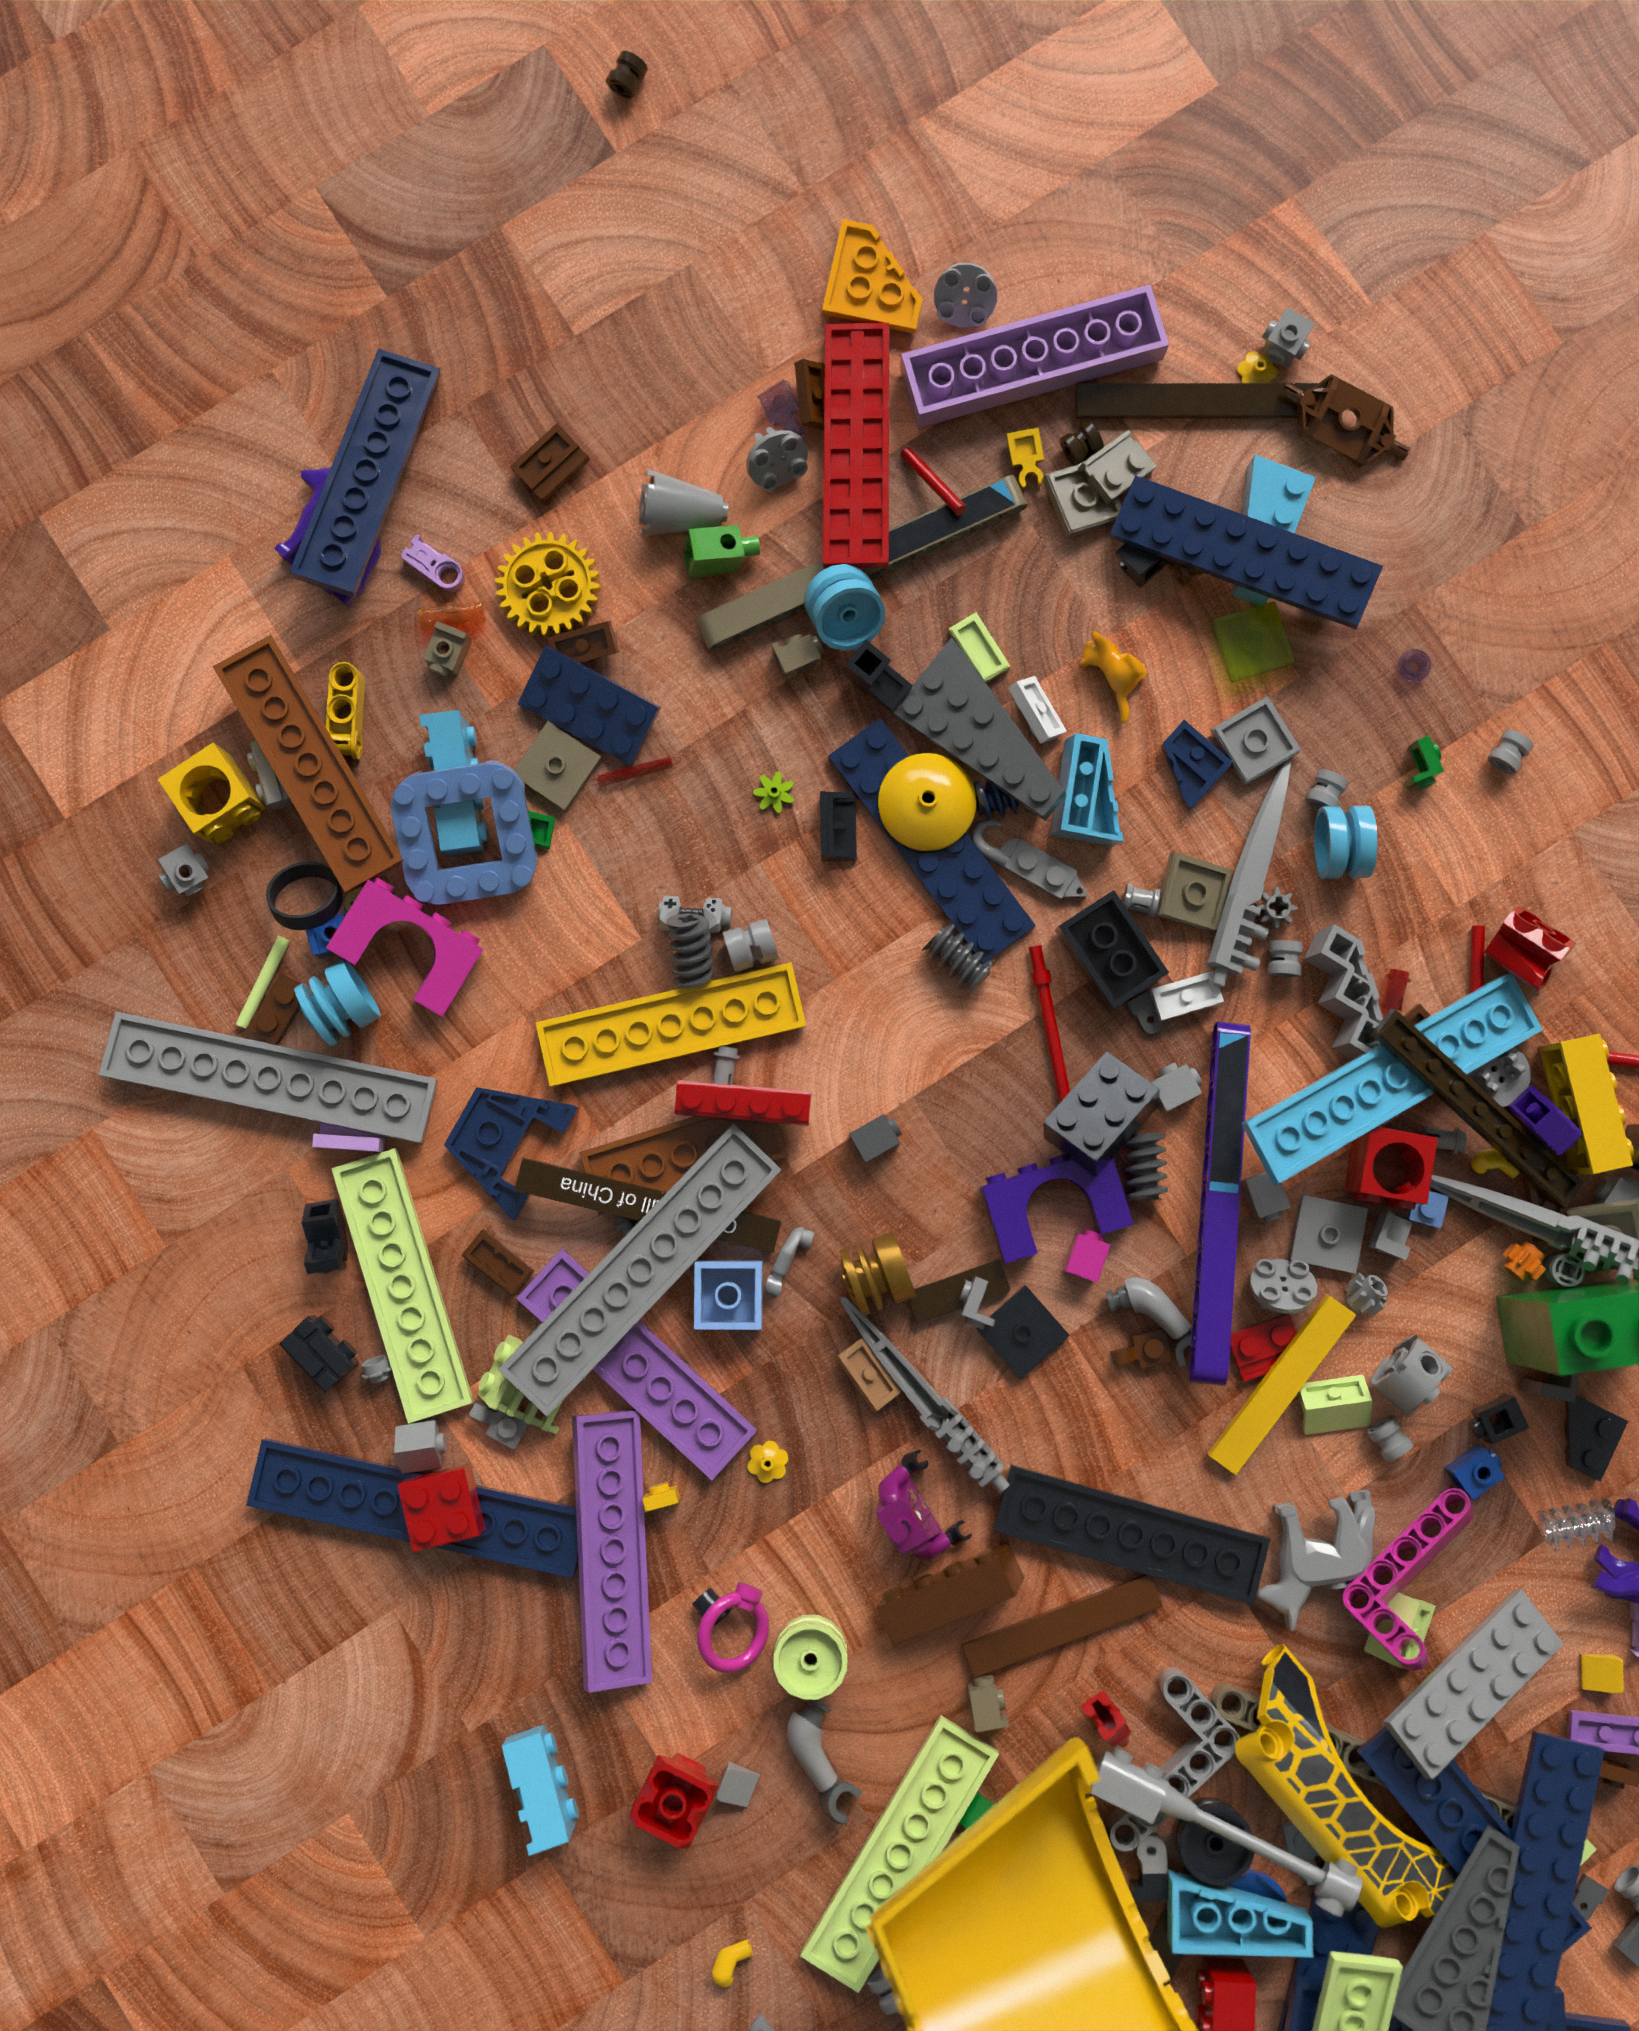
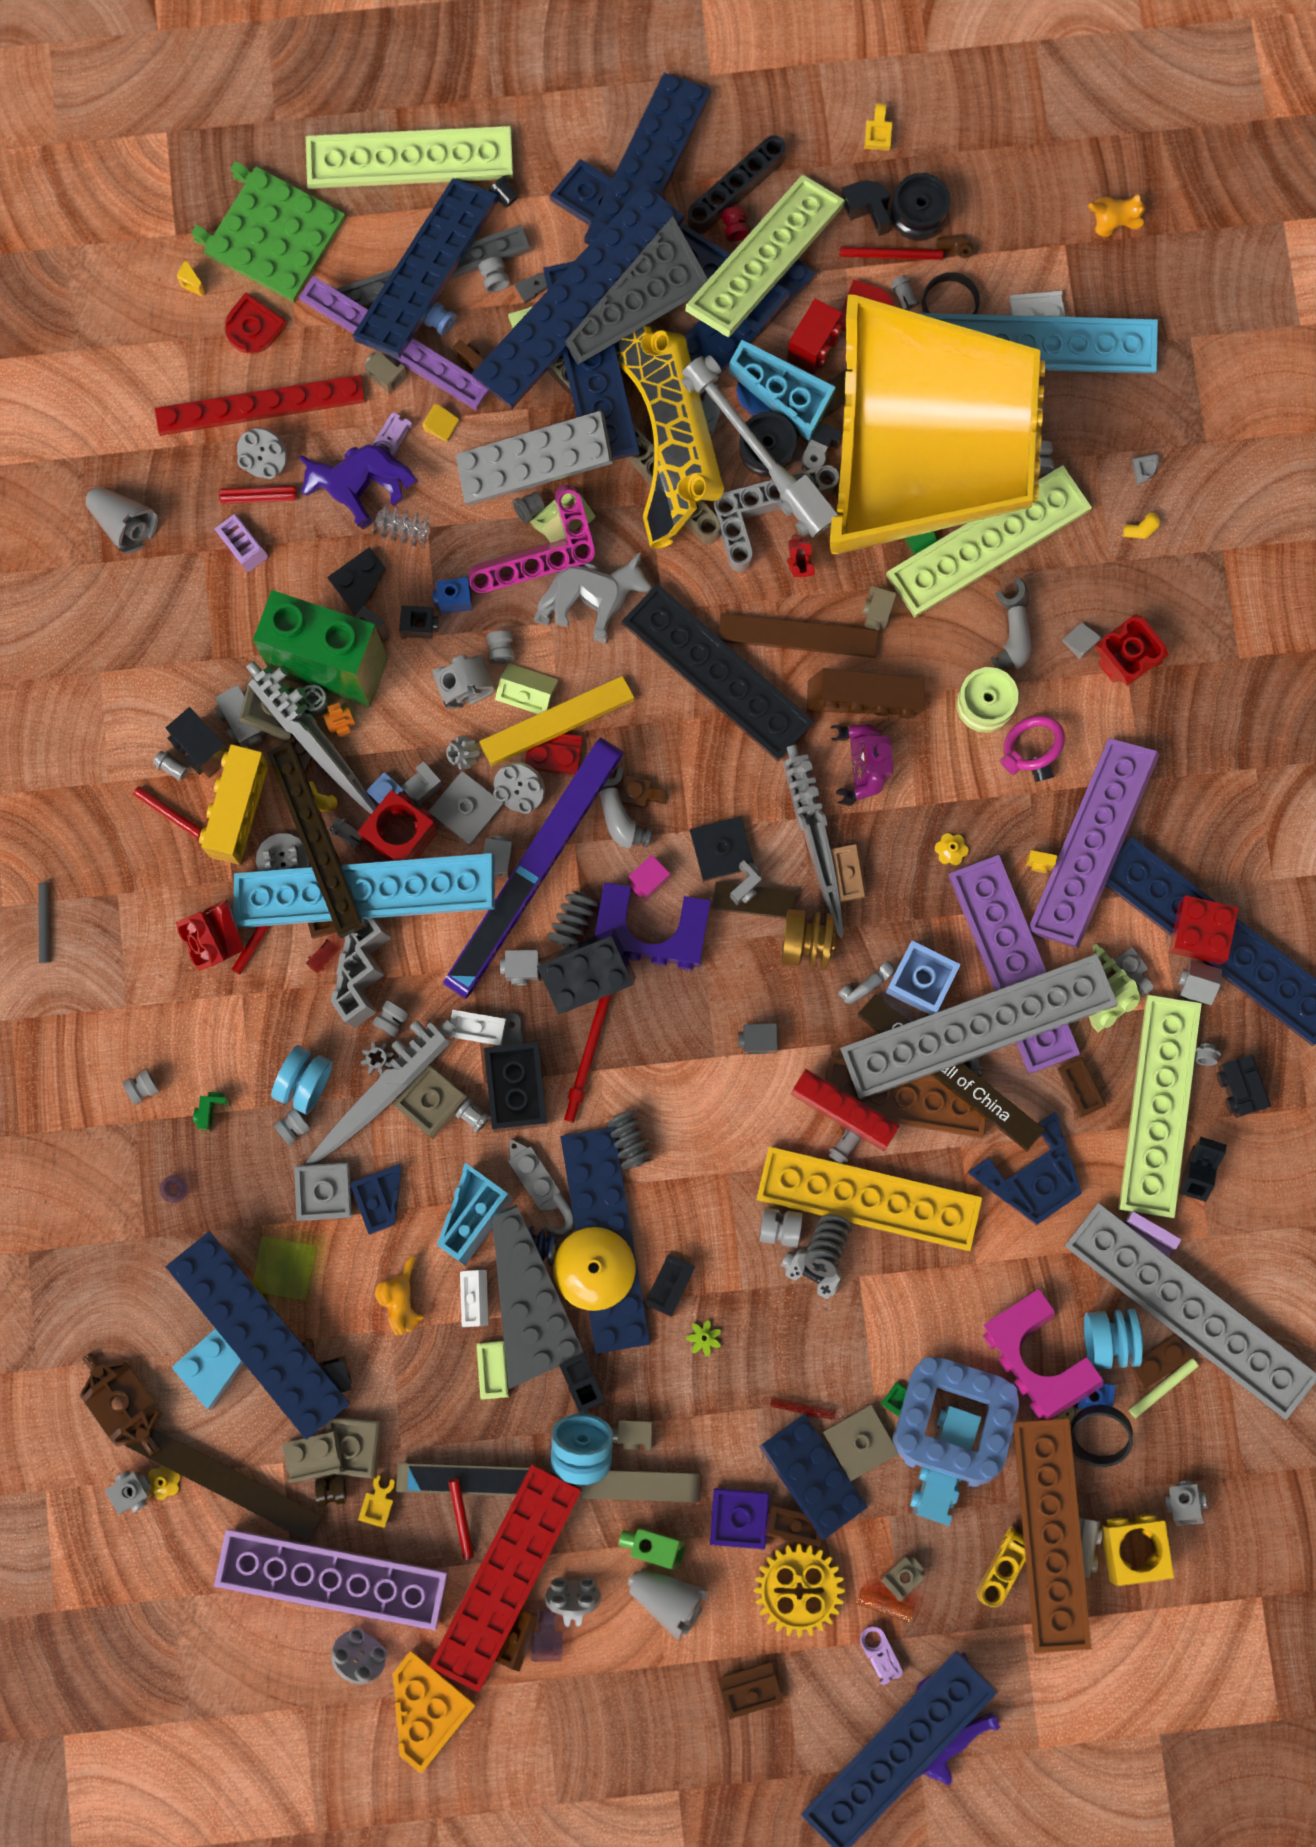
camera: 155 degrees left, 5 degrees down
medium azure wedge [502,1724,579,1856] -> none
dark purple brick [1509,1085,1582,1155] -> none
none -> dark grey piece [512,492,545,523]
none -> dark purple plate [710,1488,769,1549]

